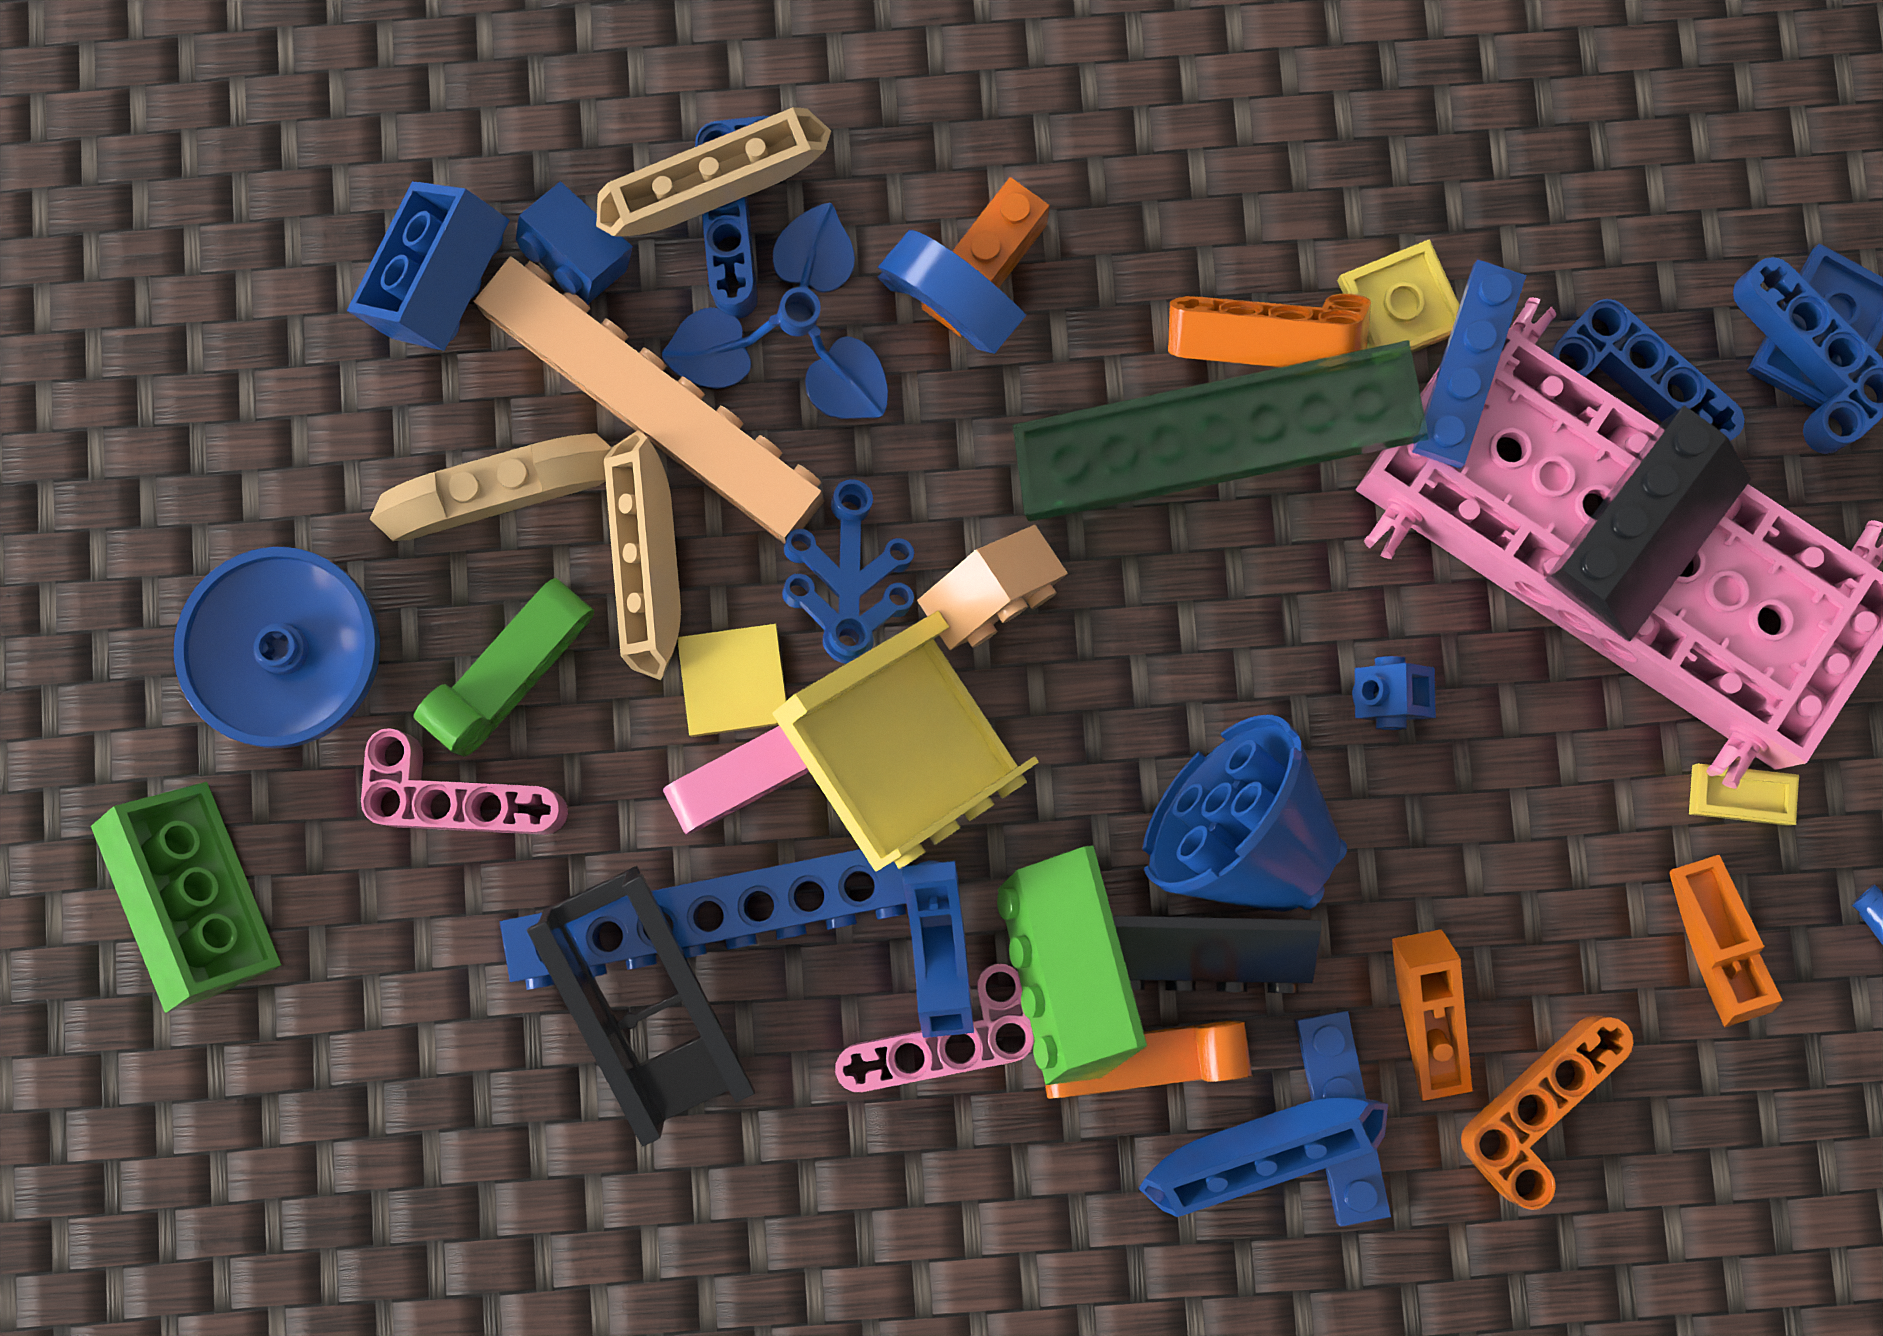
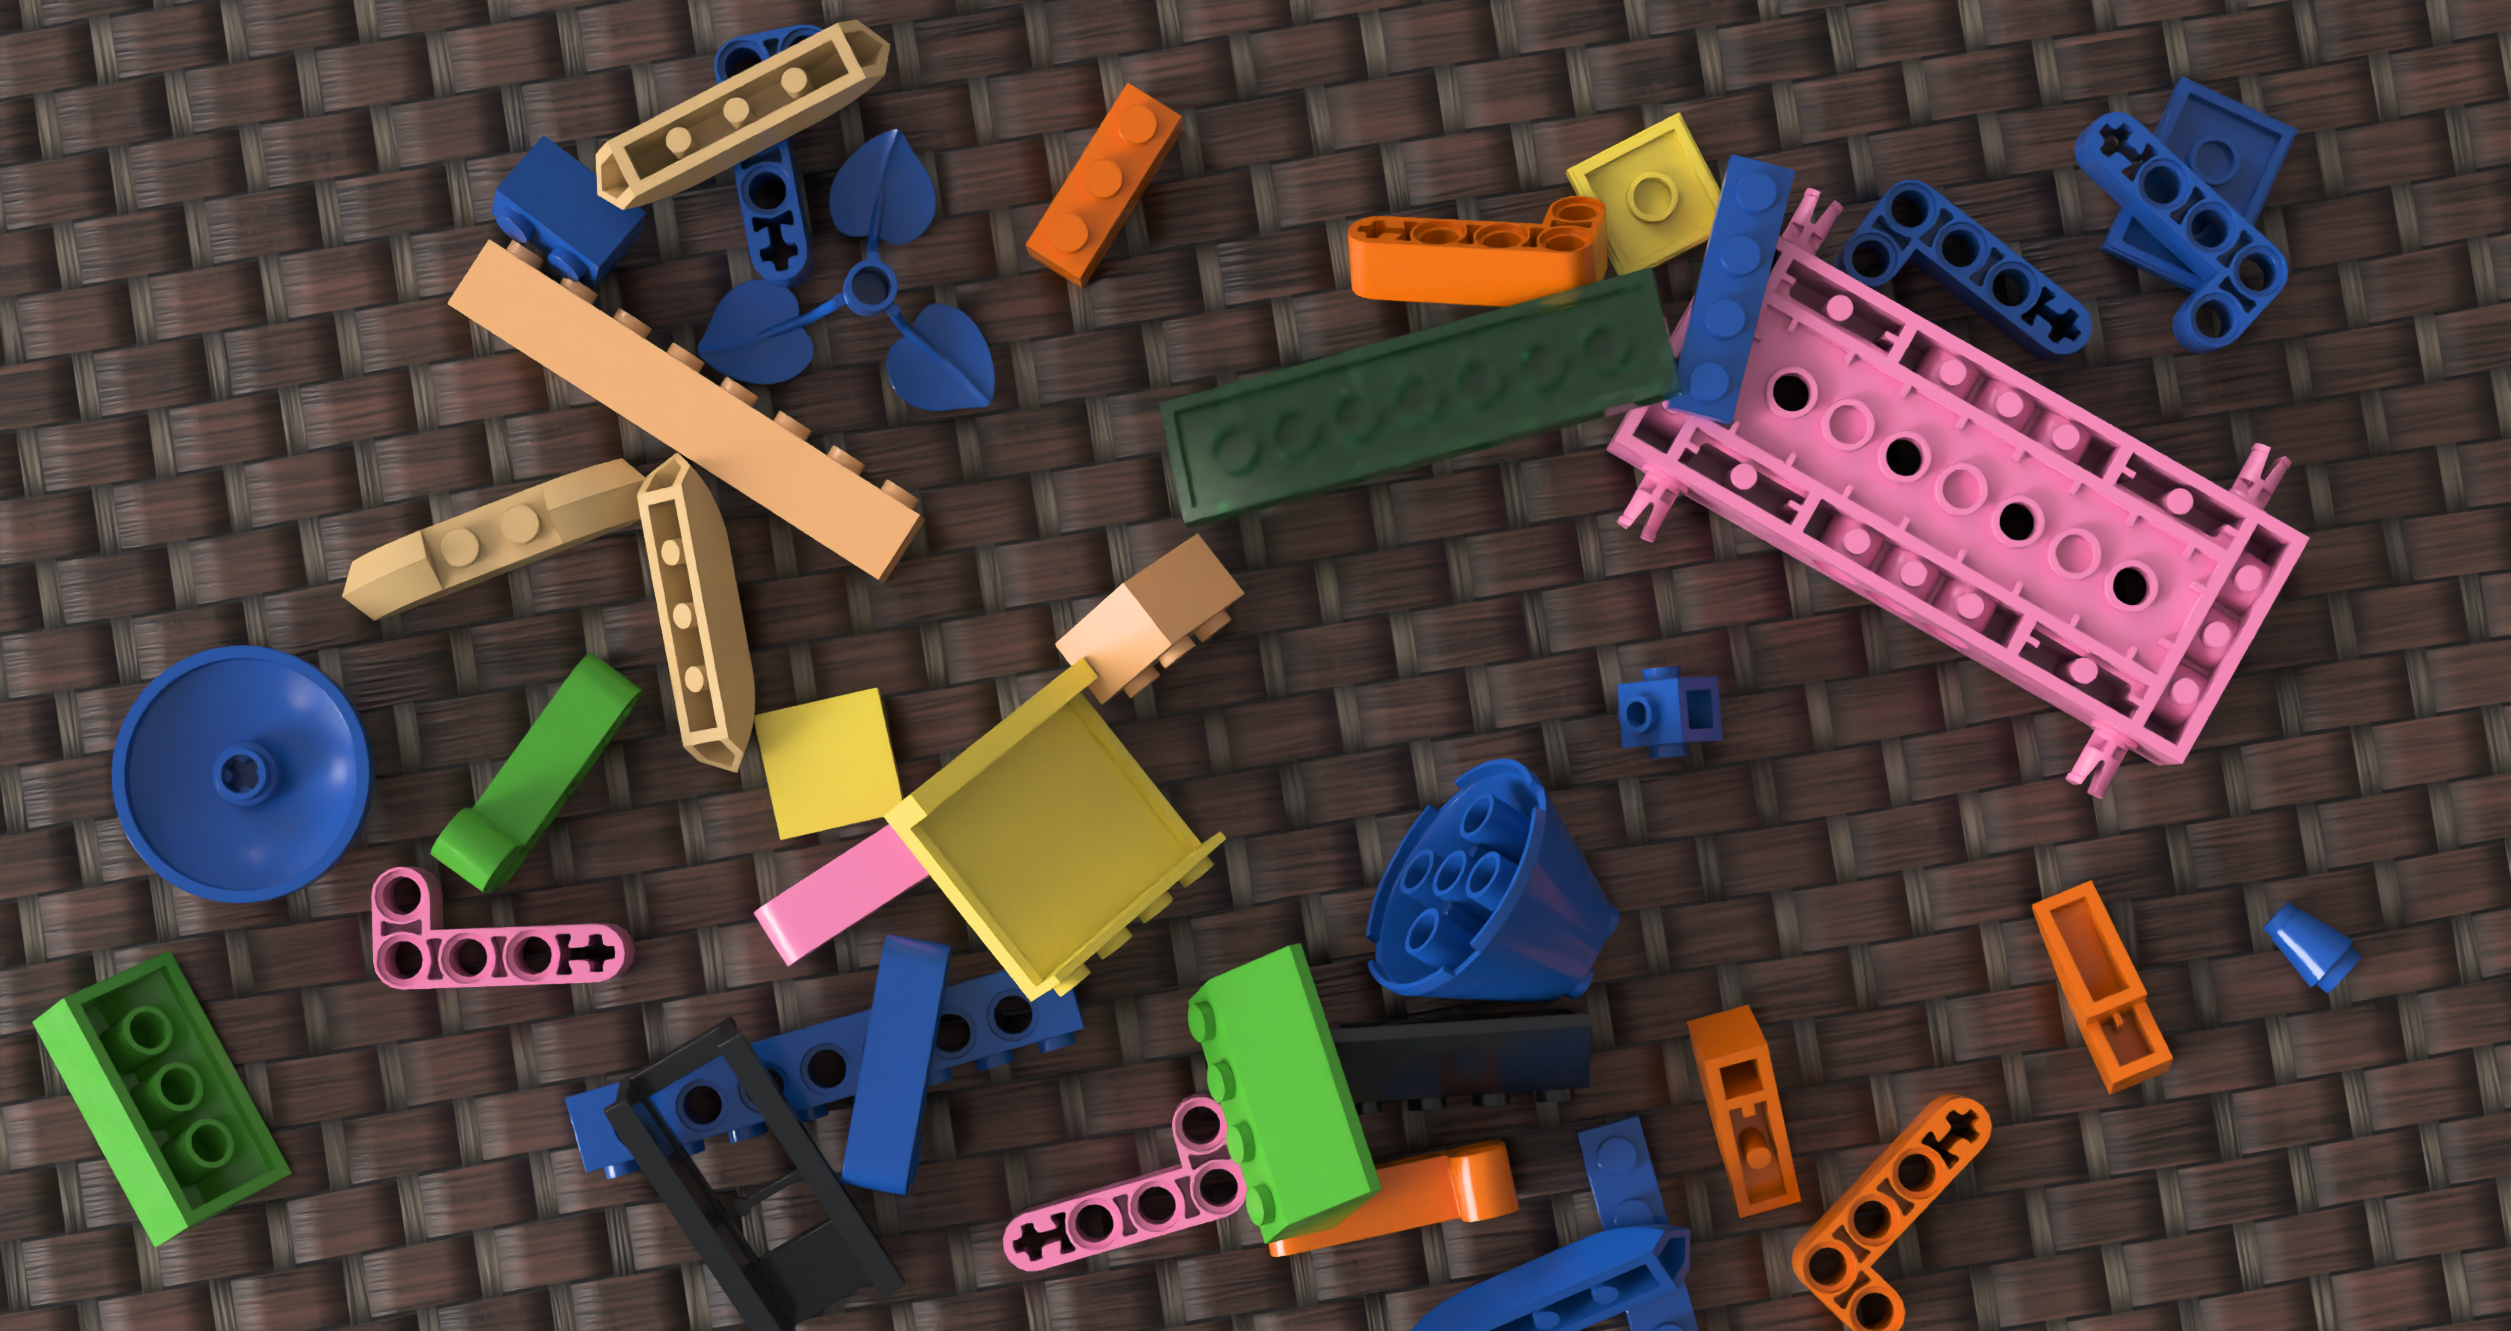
camera: 10 degrees left, 5 degrees up
blue brick [347,181,510,351] -> none
blue plant [782,479,914,664] -> none
blue arch [878,229,1026,354] -> none
blue arch [902,861,974,1038] -> none
black slope [1544,405,1751,642] -> none
light yellow tile [1689,763,1799,826] -> none
none -> blue beam [841,934,952,1196]

